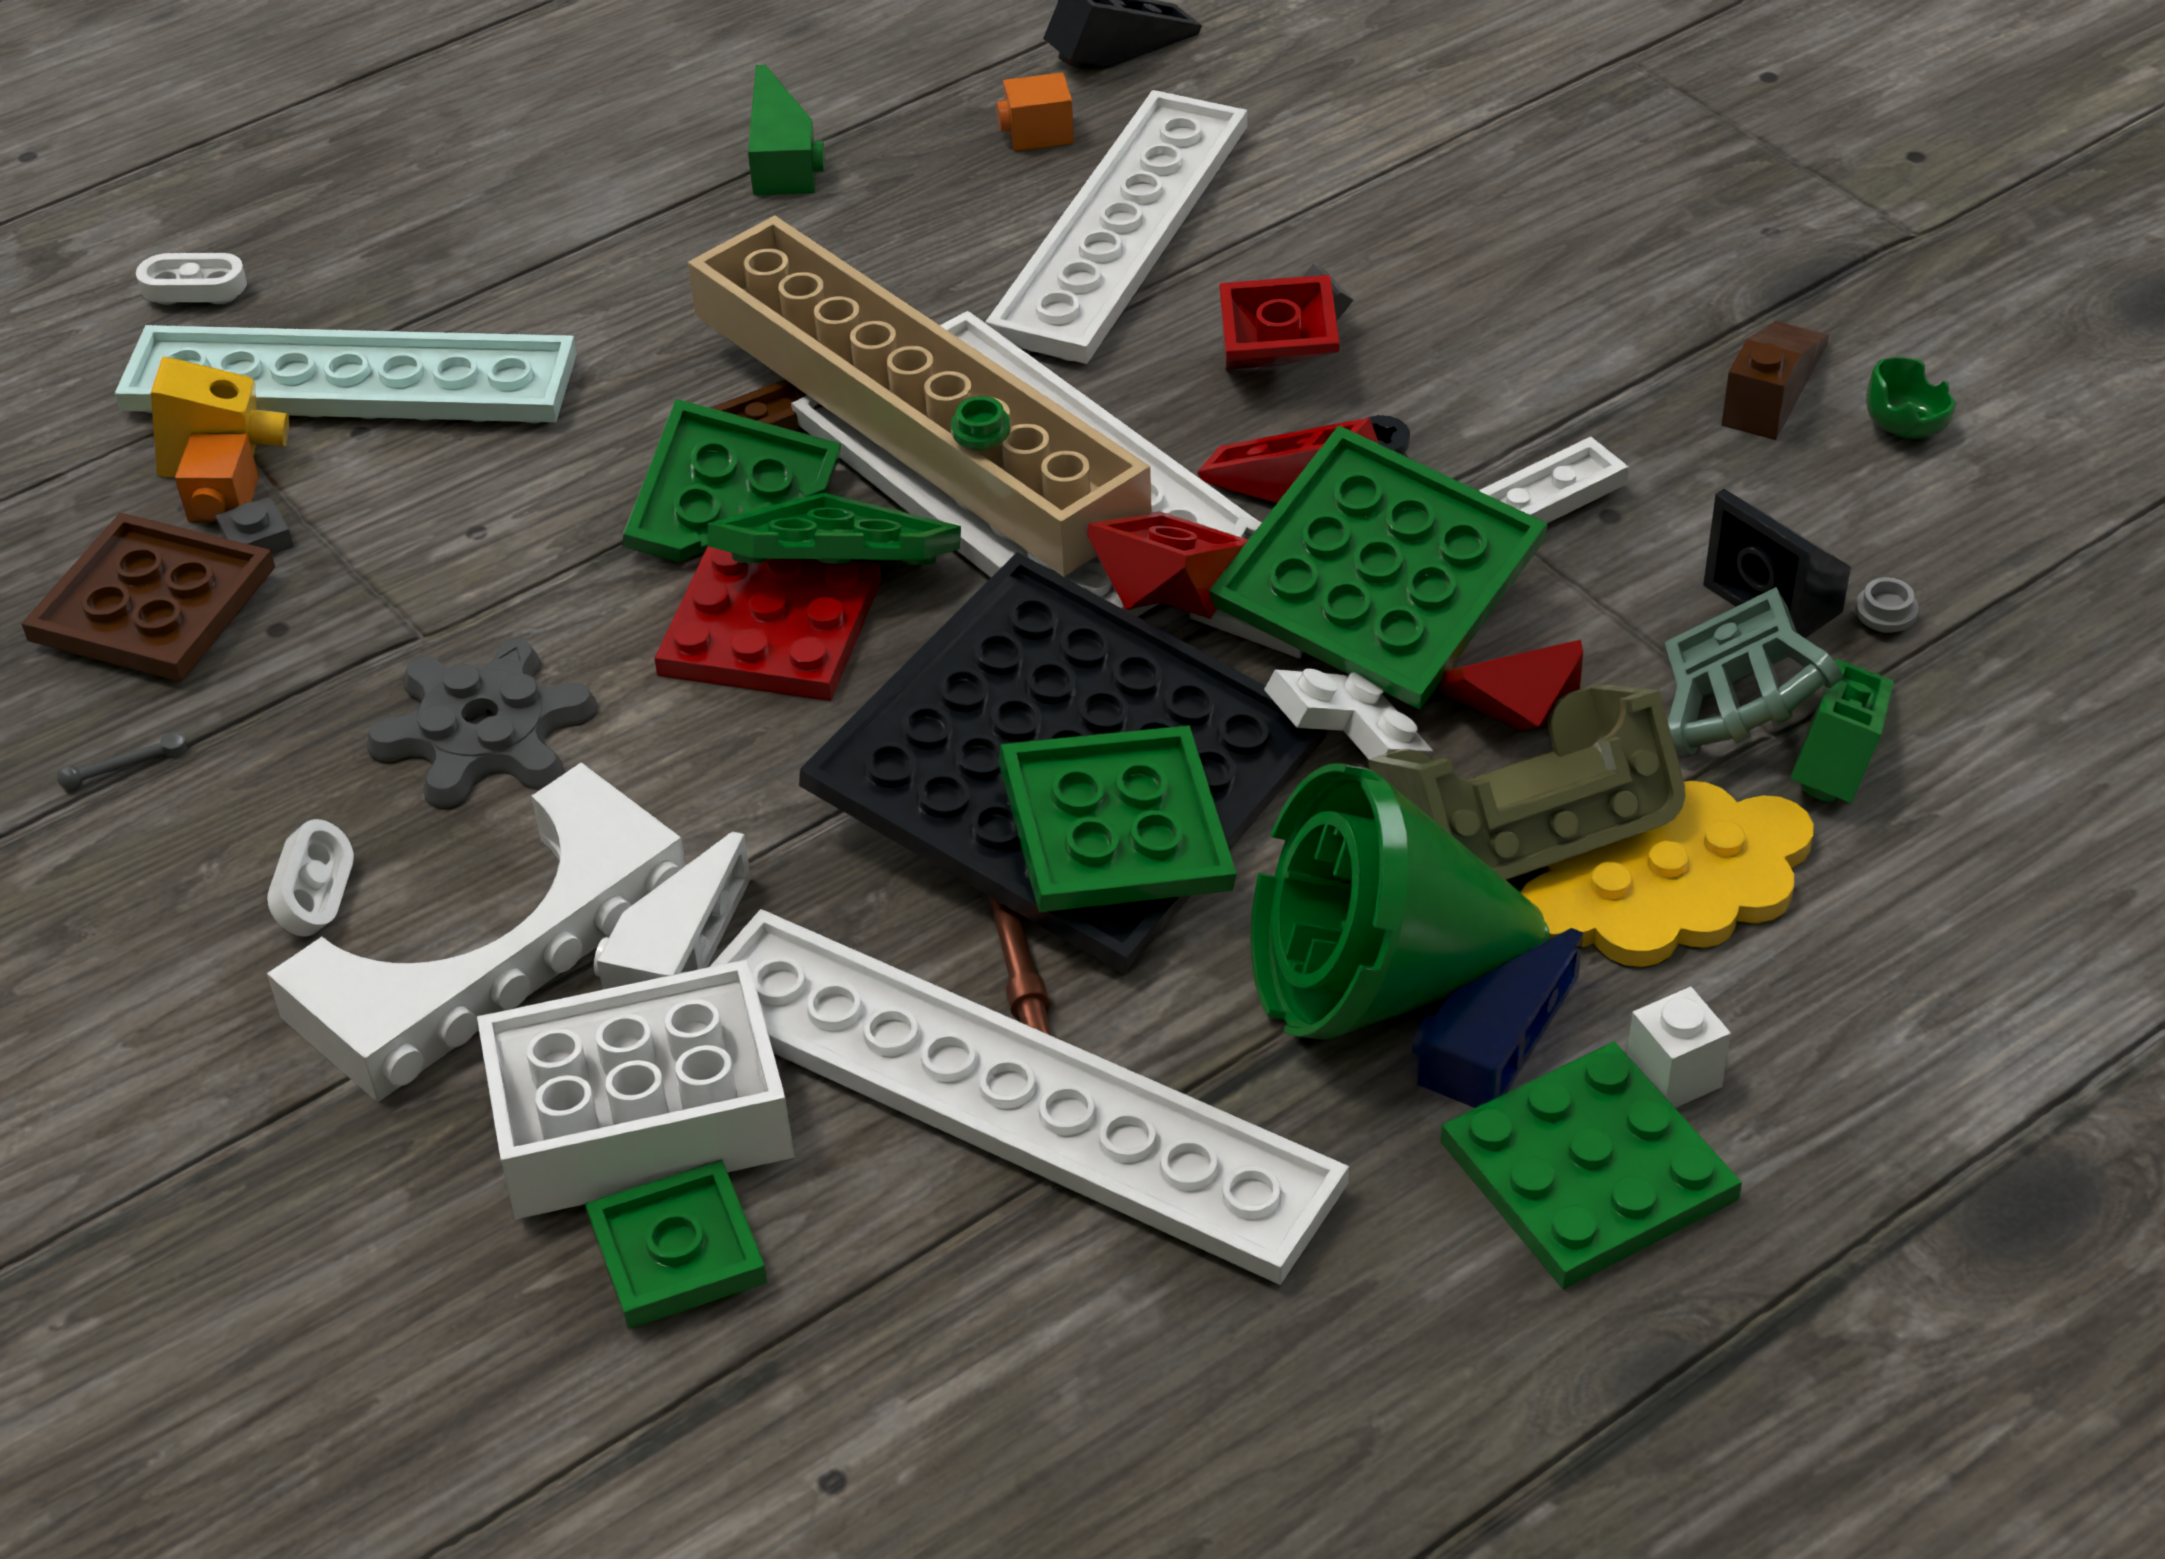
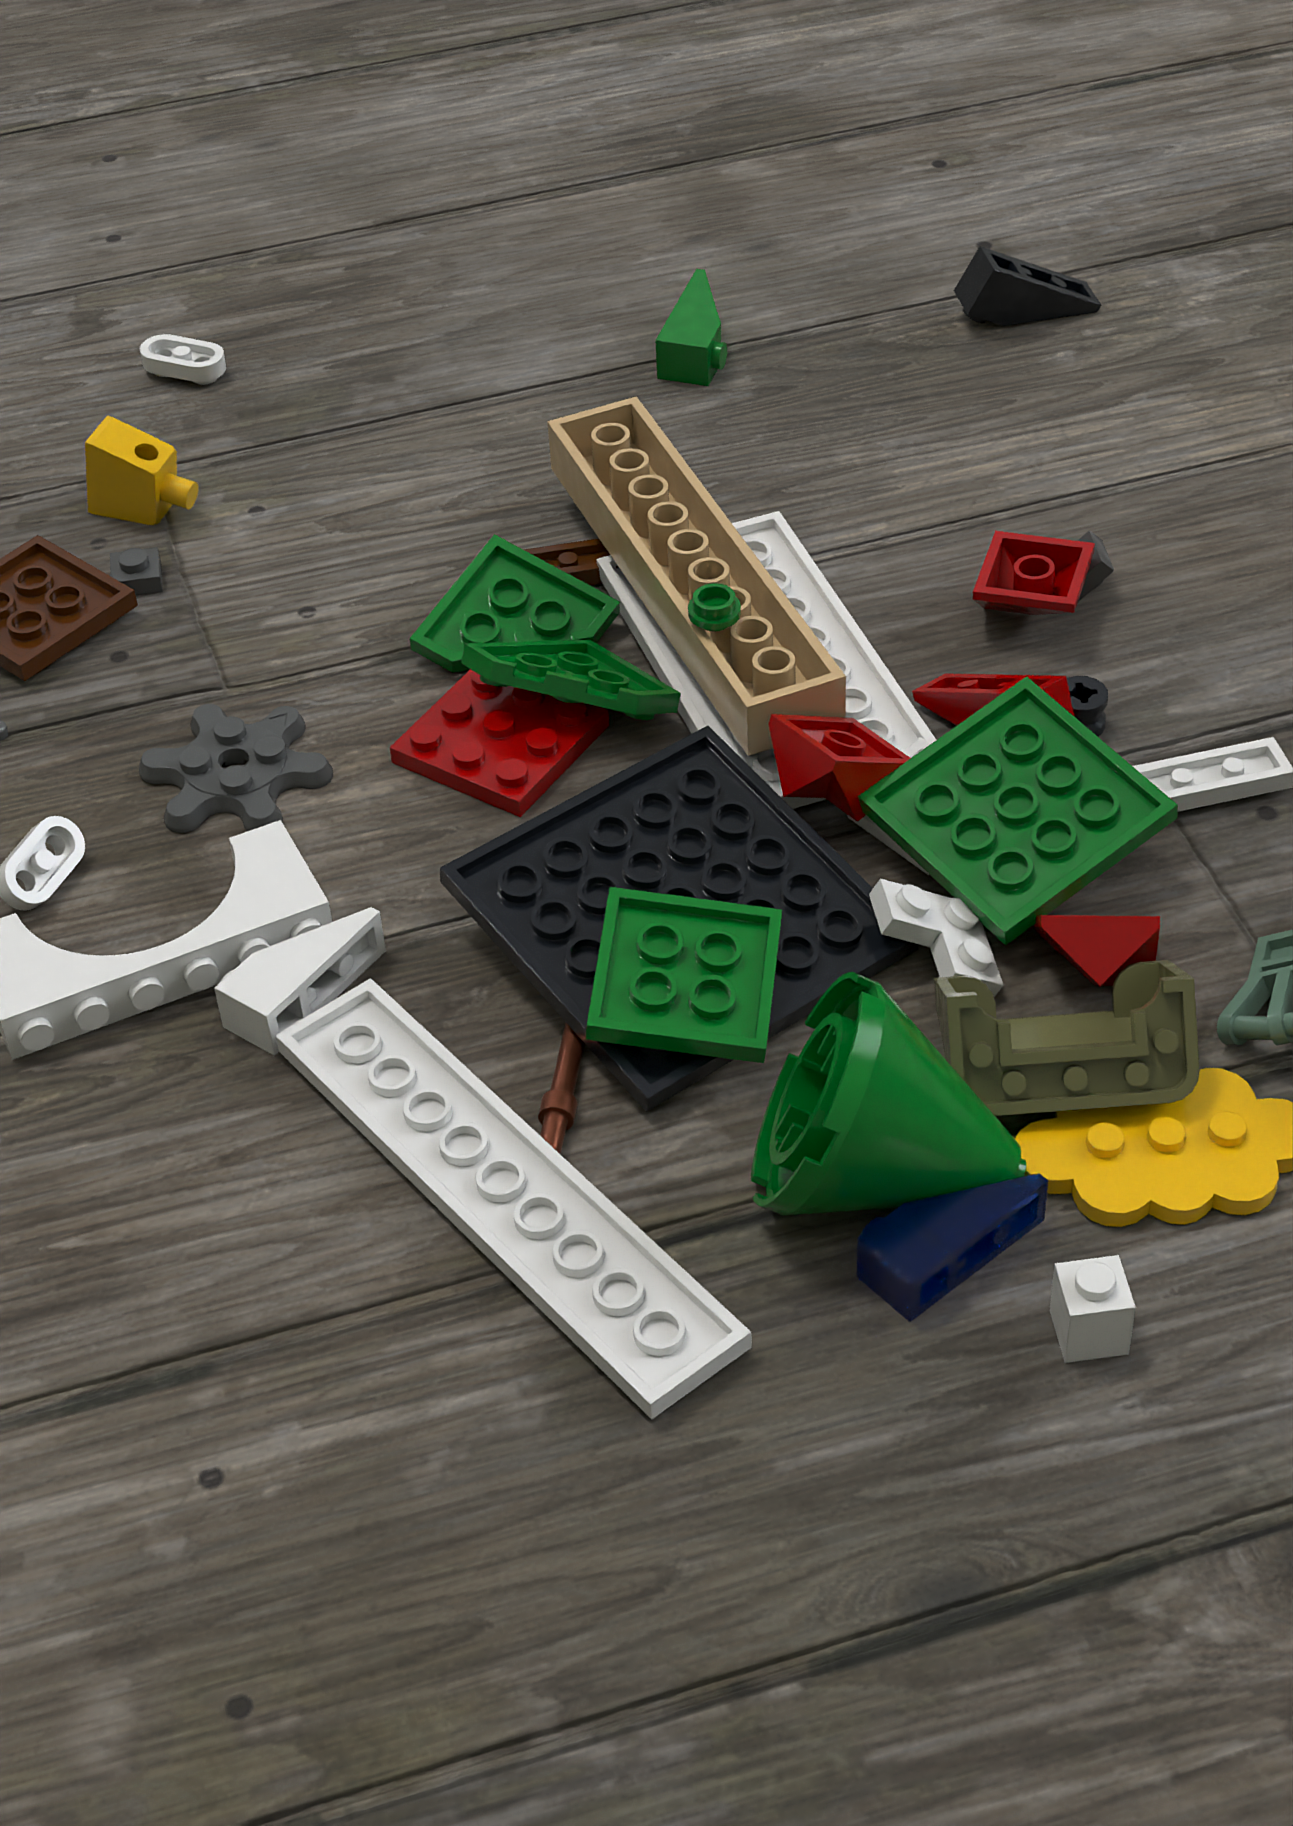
camera: 20 degrees right, 0 degrees up
light aqua plate [114,325,577,423] -> none
orange brick [175,433,259,522] -> none
white slope [477,959,795,1220] -> none
green plate [585,1160,768,1329] -> none
white plate [985,90,1247,364] -> none
orange brick [996,72,1074,151] -> none
green plate [1440,1041,1742,1289] -> none

